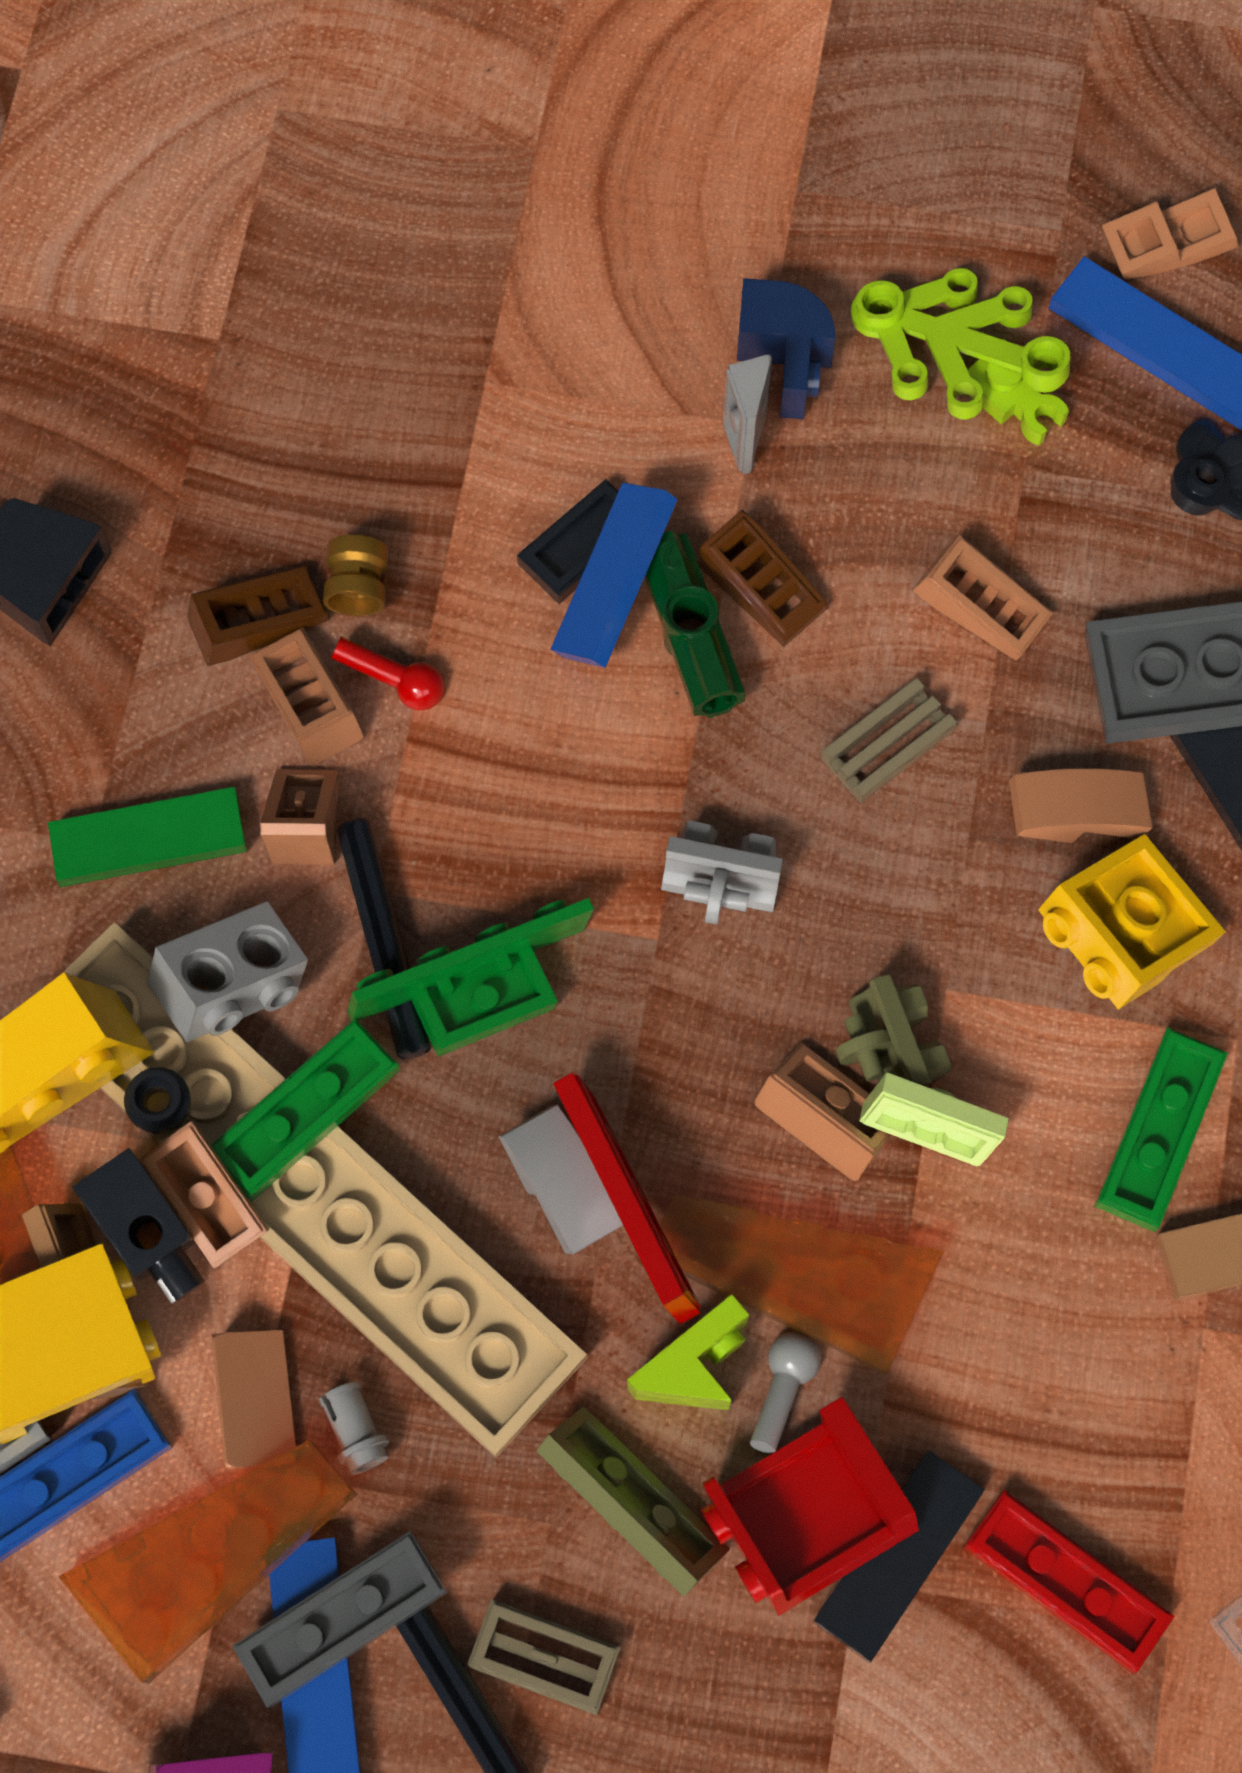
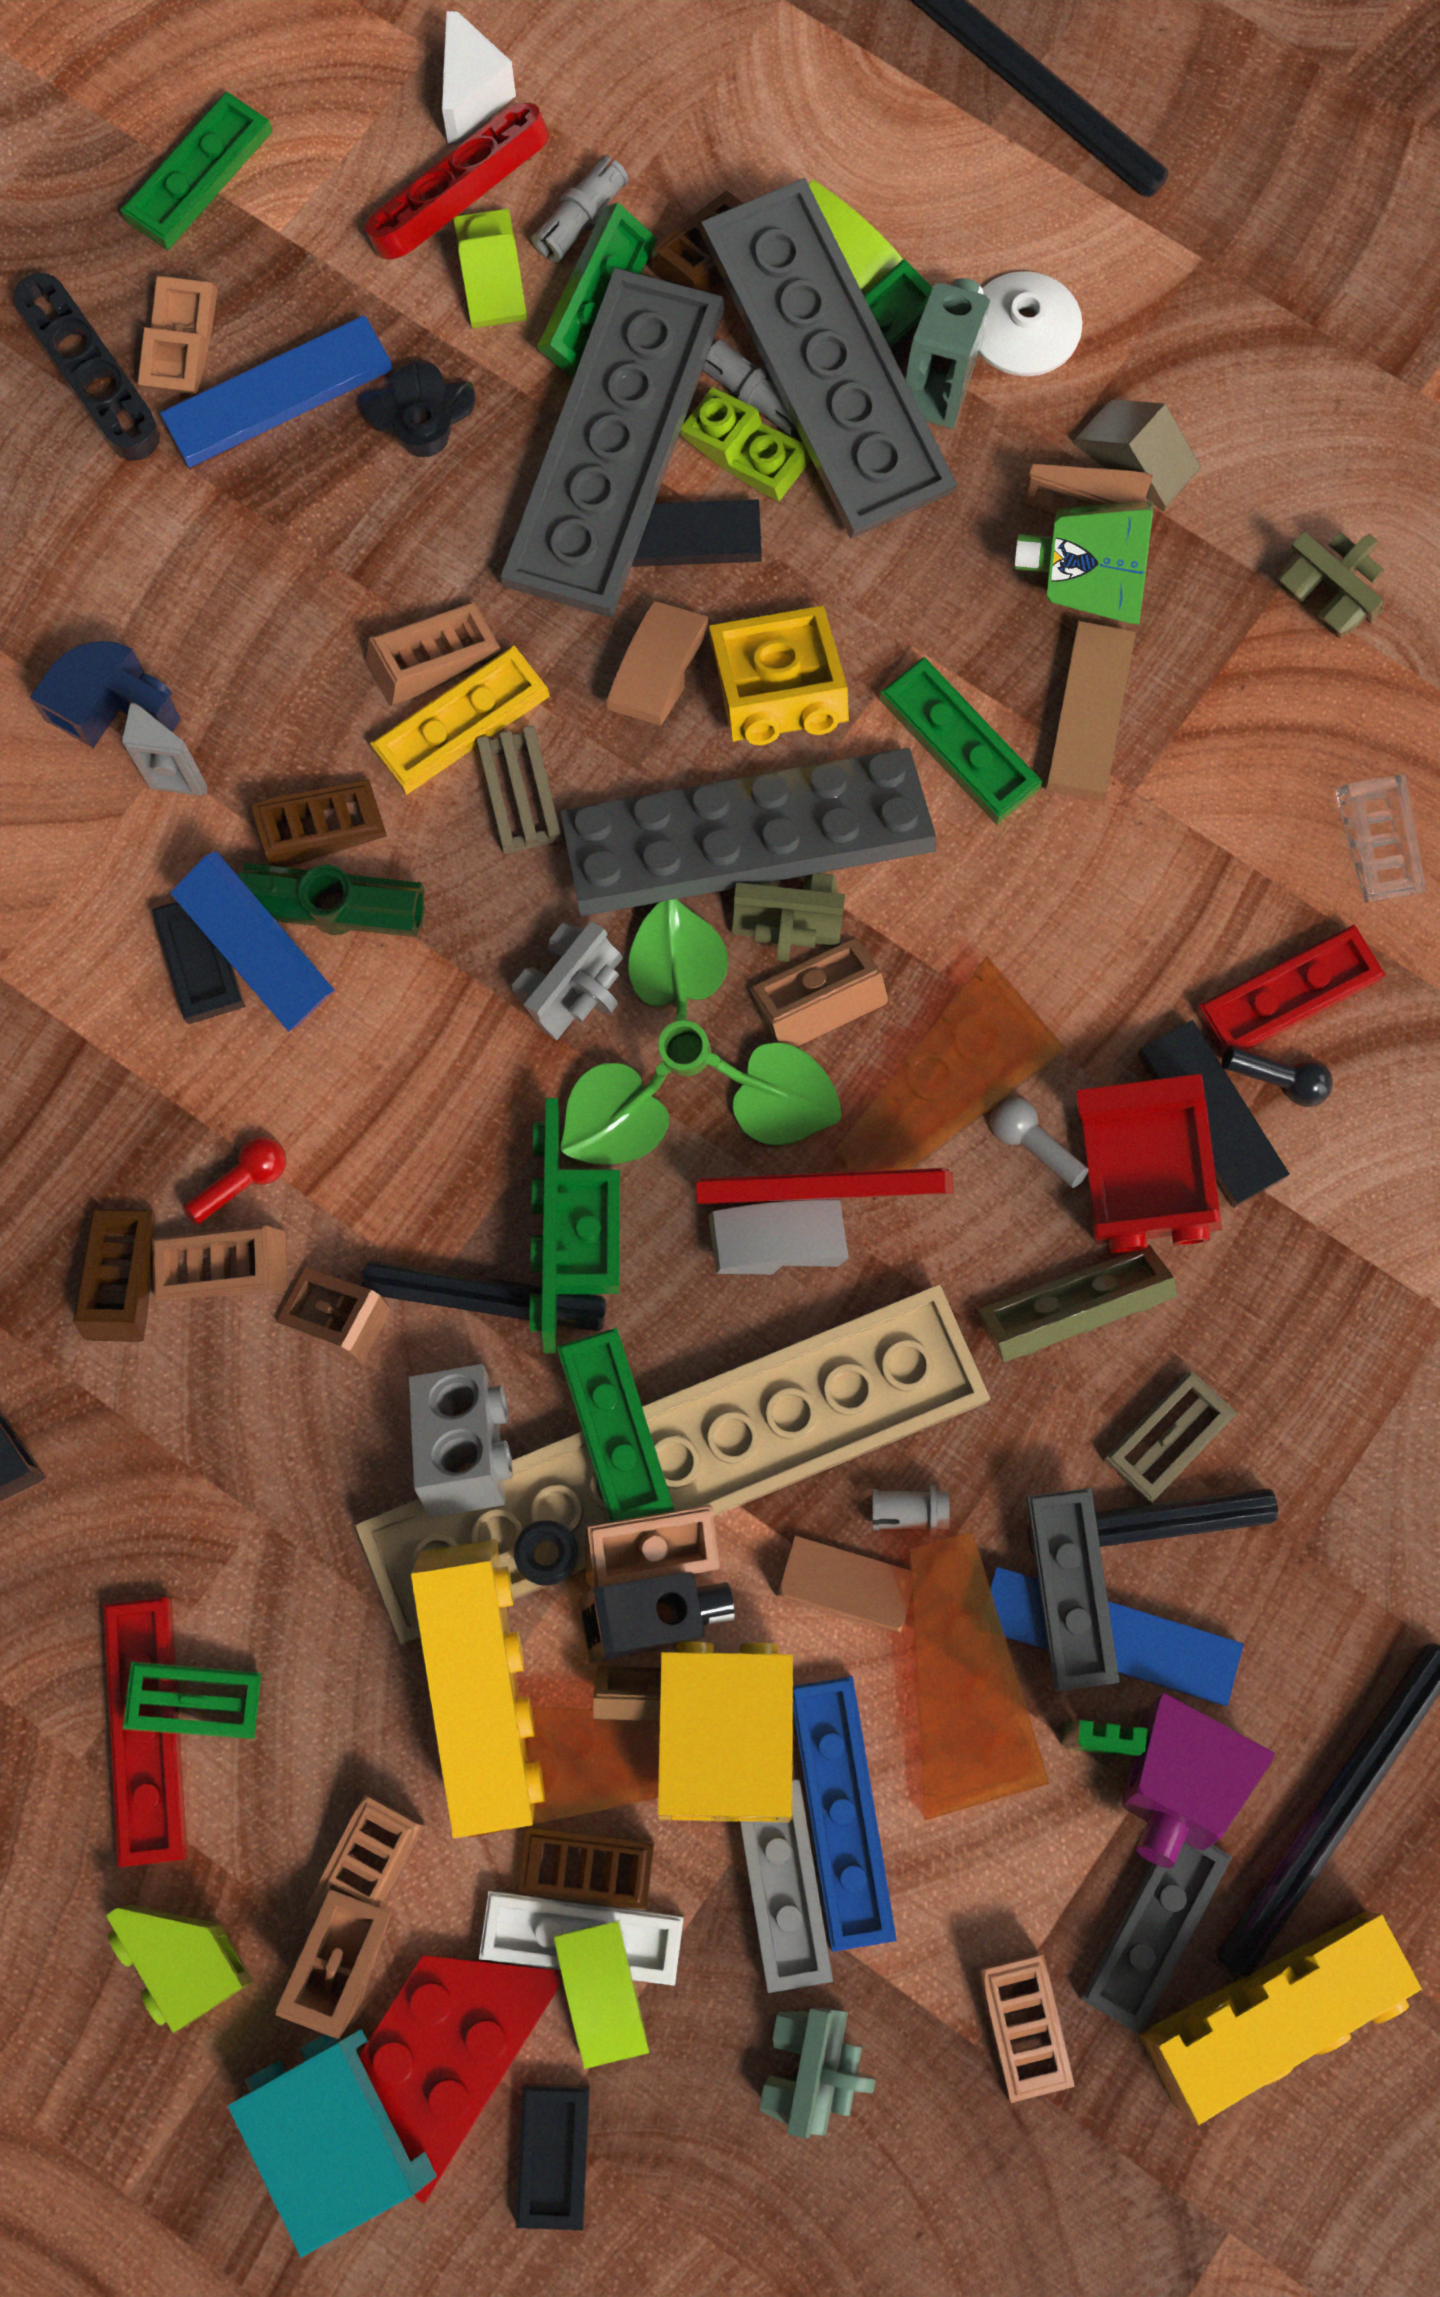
camera: 65 degrees left, 5 degrees up
green tile [48,787,247,888] -> none
pearl gold wheel [323,535,389,616] -> none
lime slope [627,1294,749,1410] -> none
lime plant [851,268,1070,420] -> none
yellowish green plate [859,1072,1009,1166] -> none
lime plate [967,338,1069,446] -> none
none -> black beam [14,273,160,461]
none -> yellow tile [370,645,550,795]
none -> dark grey plate [560,747,936,917]
none -> bright green plant [561,899,841,1165]
none -> green tile [1061,1720,1147,1756]
none -> black bar [1222,1045,1333,1107]

